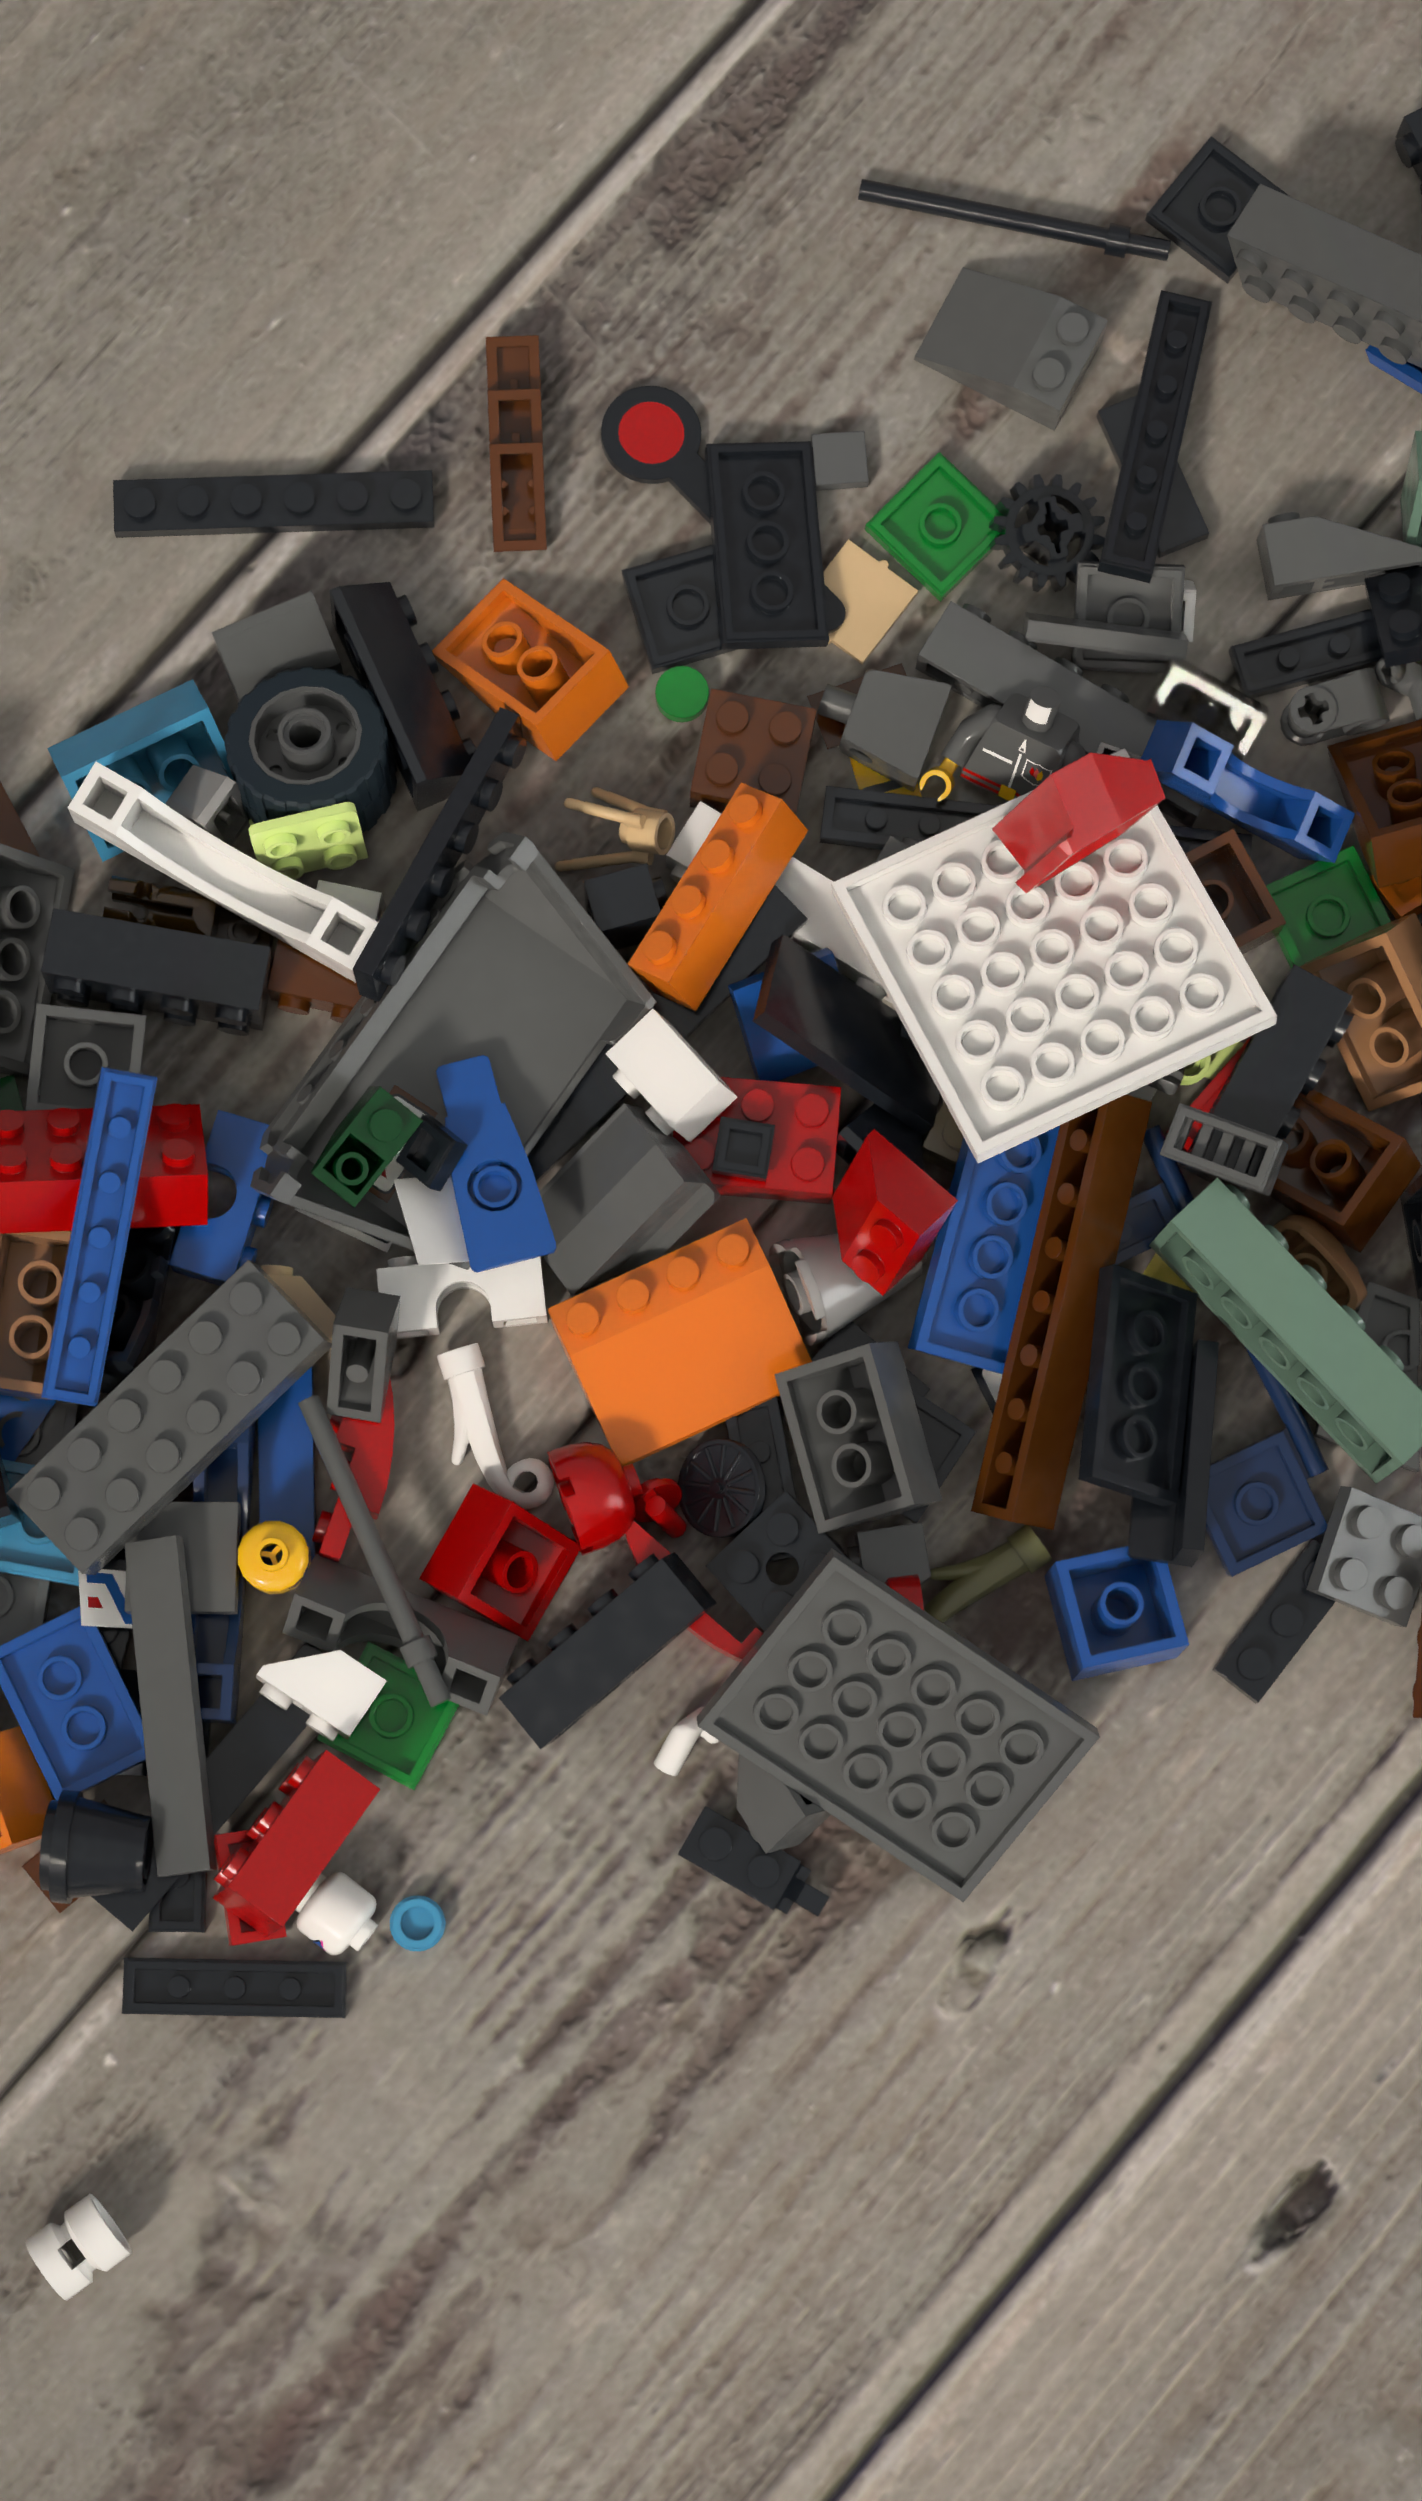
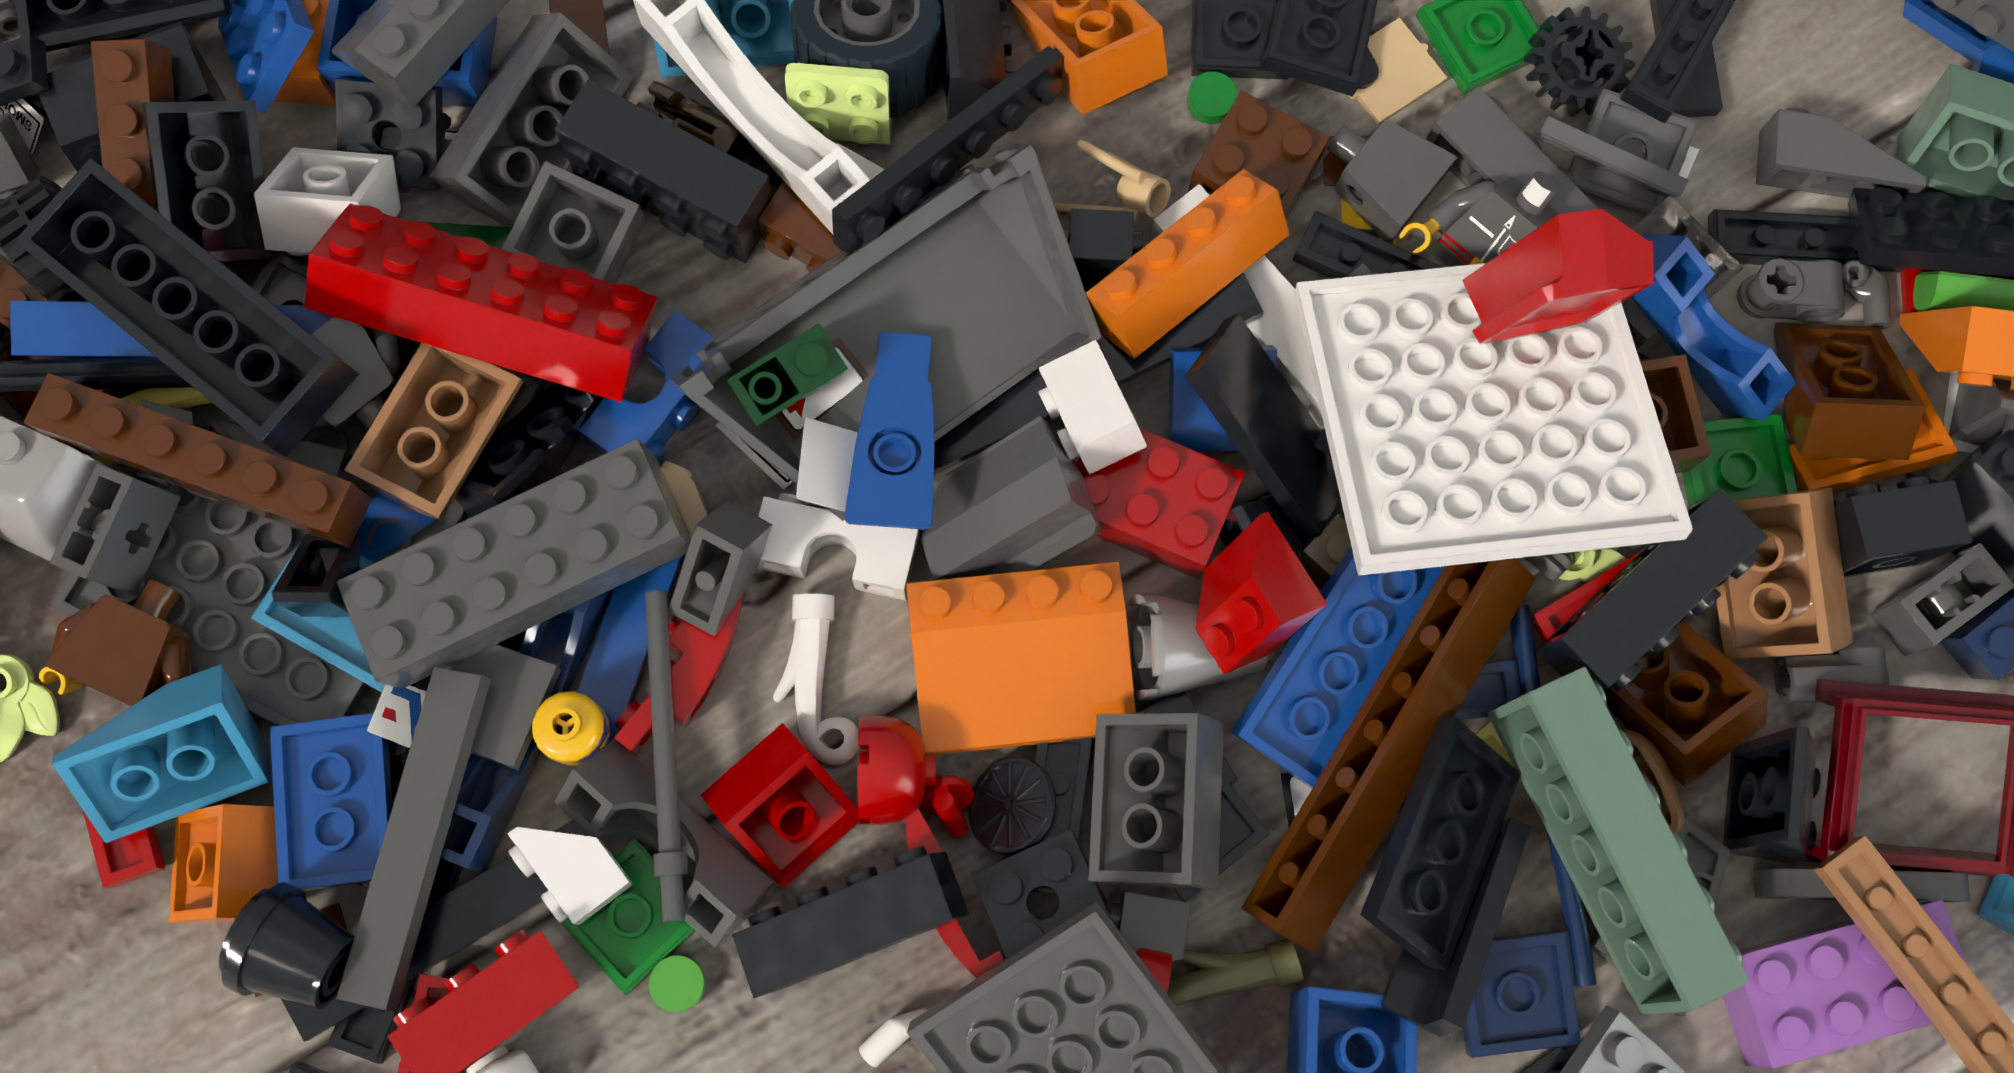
camera: 20 degrees right, 5 degrees down
blue tile [41,1066,157,1407] -> none
light grey slope [165,765,249,846] -> none
black tile [395,1114,468,1192] -> none
black tile [712,1116,775,1182] -> none
dark grey slope [1160,1103,1288,1196] -> none
none -> bright green tile [649,956,706,1012]

